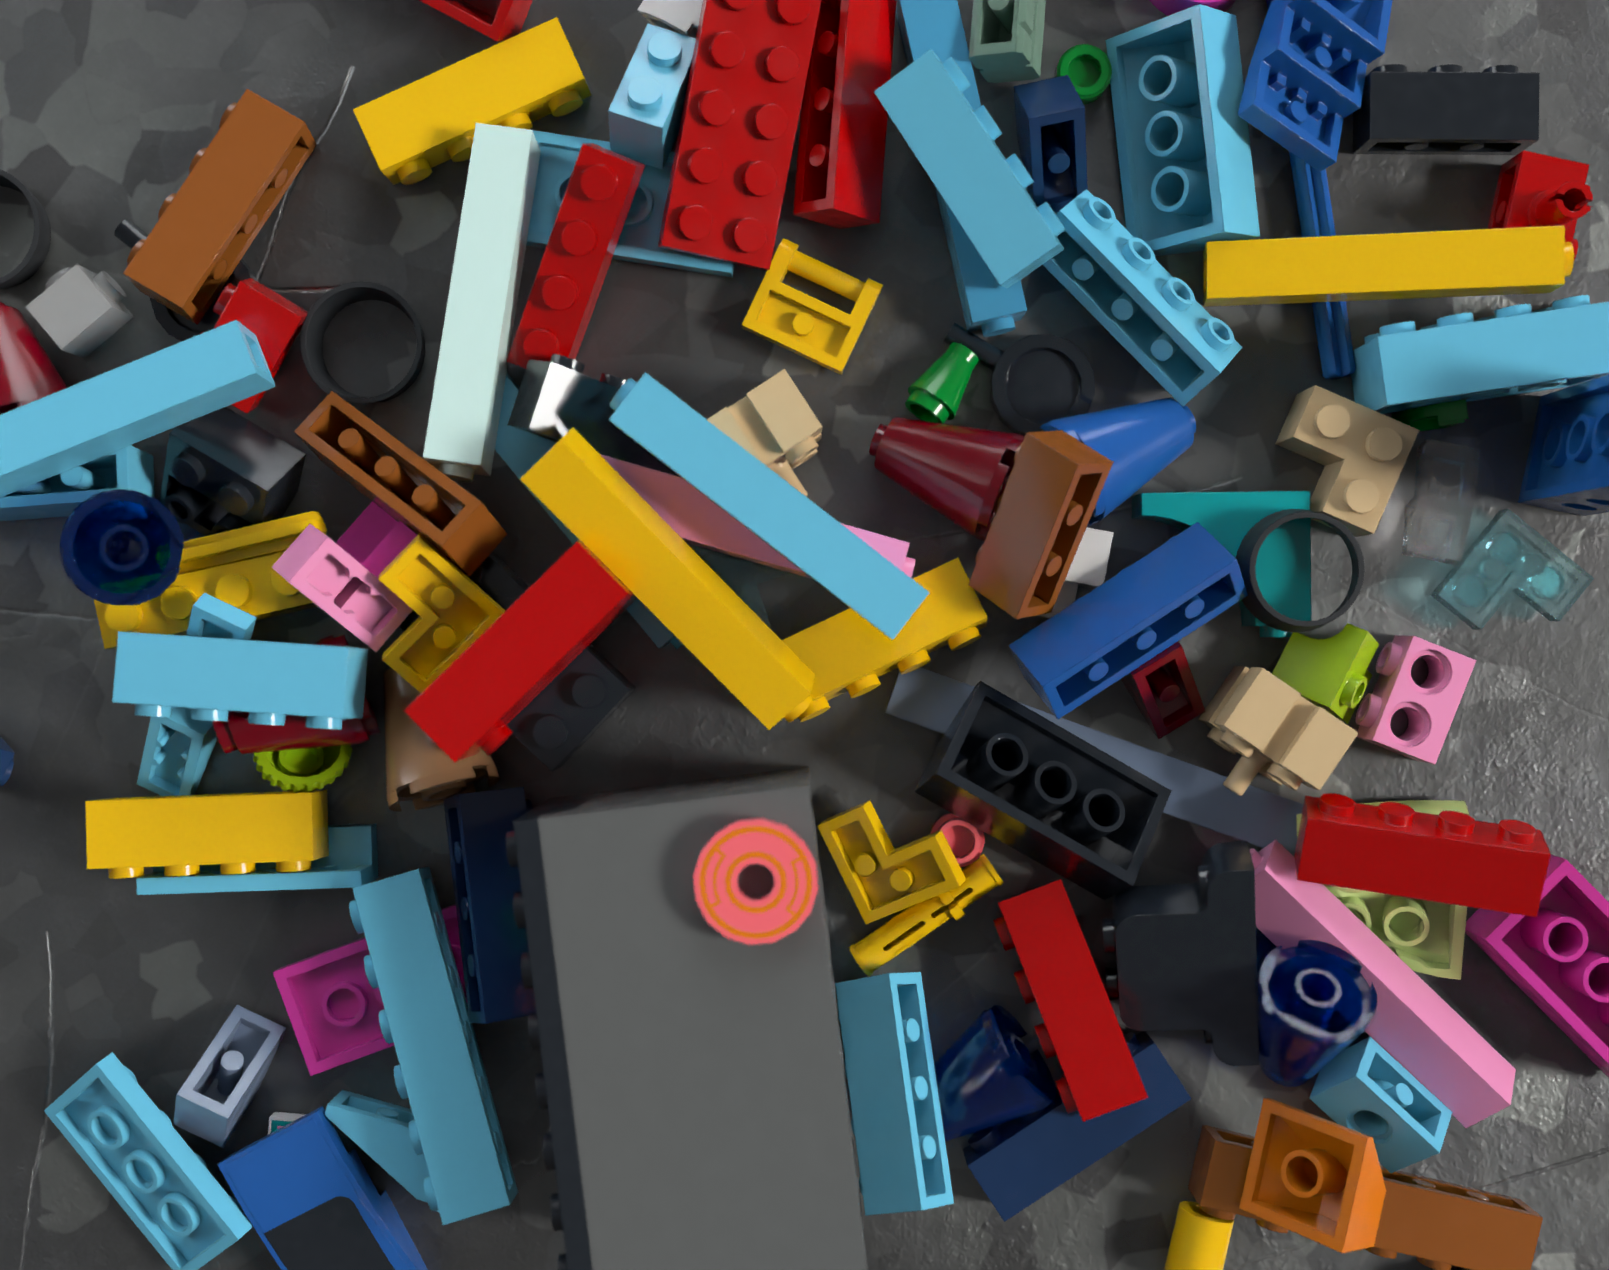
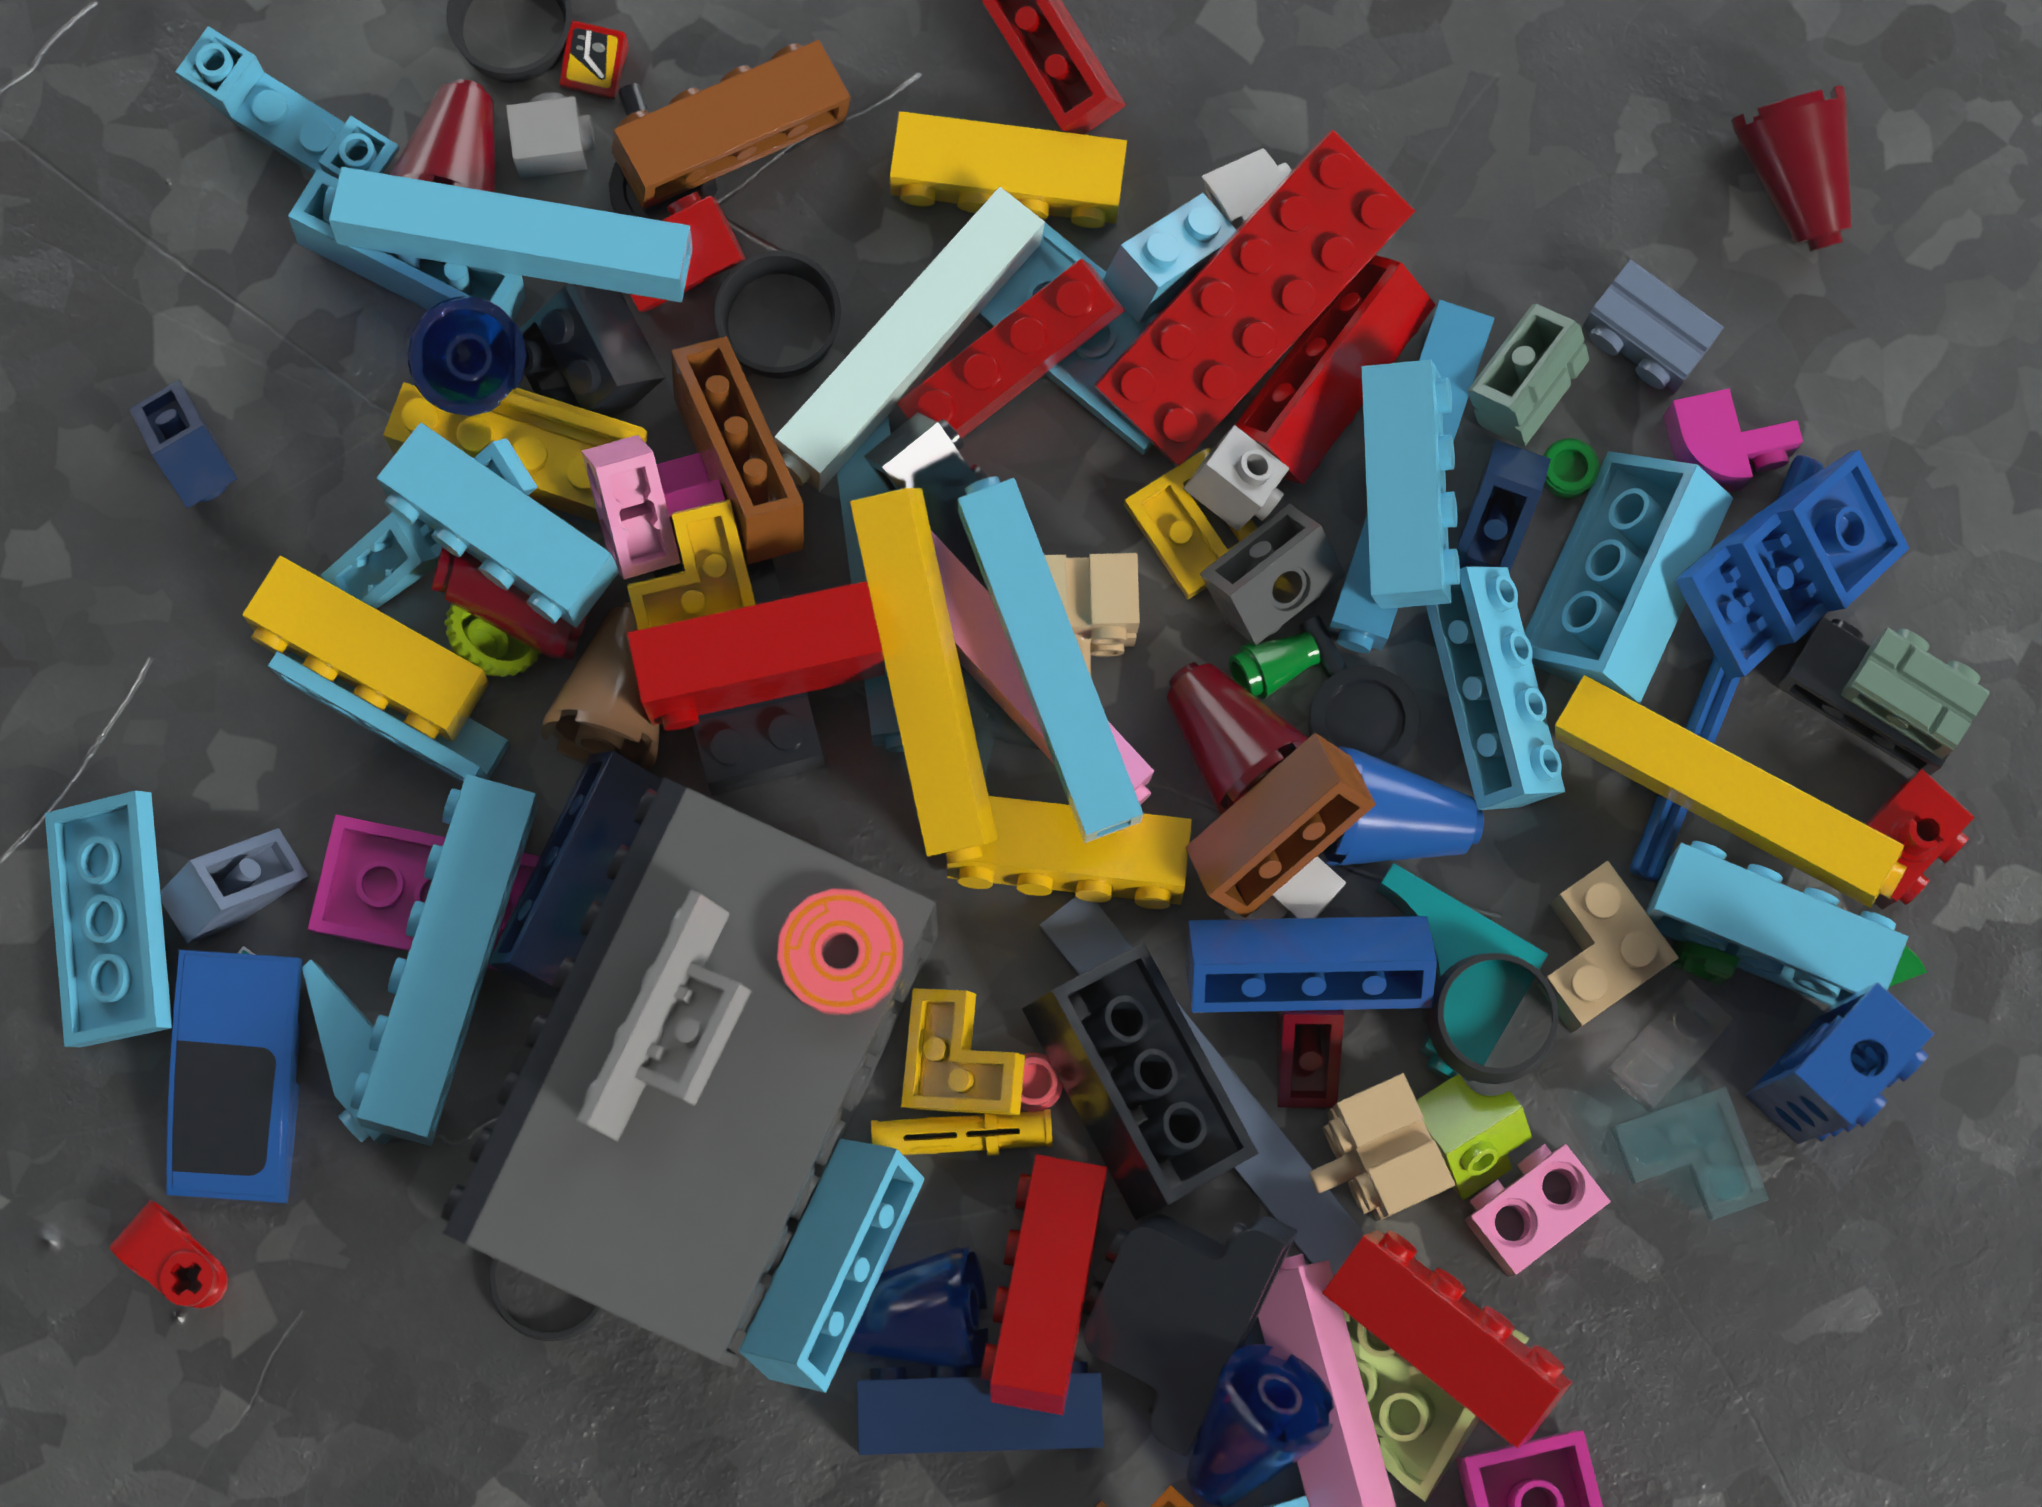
camera: 25 degrees right, 10 degrees down
none -> slope [560,21,629,99]
none -> light grey bracket [577,890,751,1141]
none -> light grey brick [1183,425,1289,531]
none -> dark grey brick [1200,504,1346,645]
none -> sand green brick [1841,628,1990,759]

